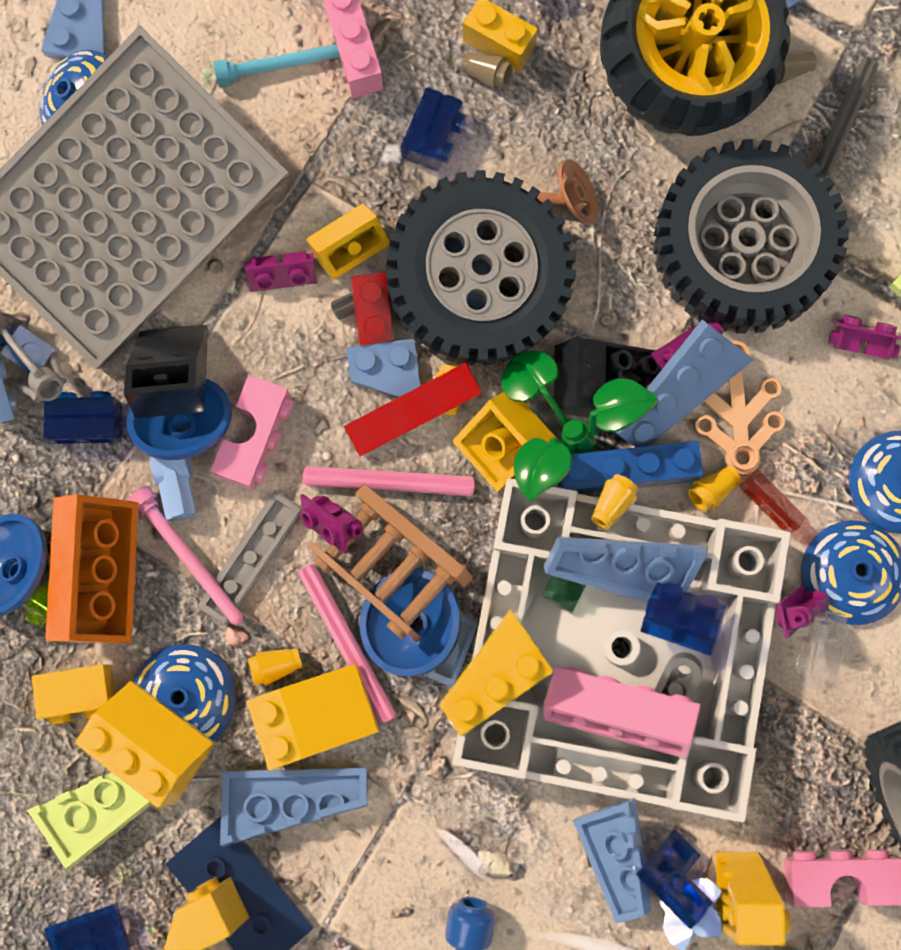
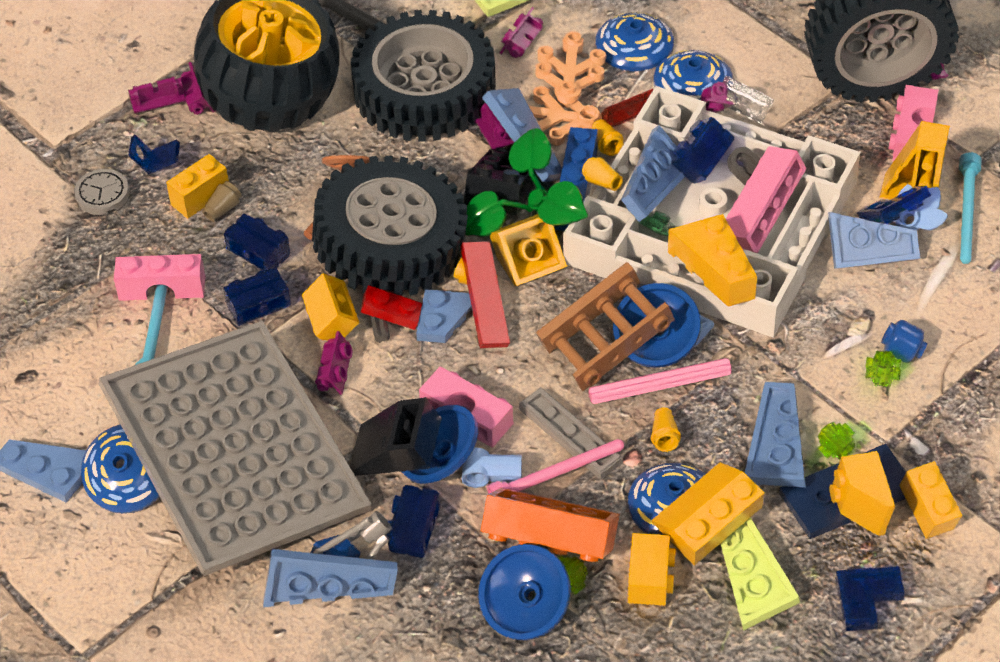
camera: 75 degrees left, 30 degrees down
yellow slope [247,663,380,770] -> none
magenta hinge [300,494,364,554] -> none
bright pink axle [303,466,475,496] -> none
none -> clear blue brick [223,267,291,326]
none -> light nougat plant [535,32,606,104]
none -> clear neon green gear [818,422,855,459]
none -> clear neon green gear [865,350,902,387]

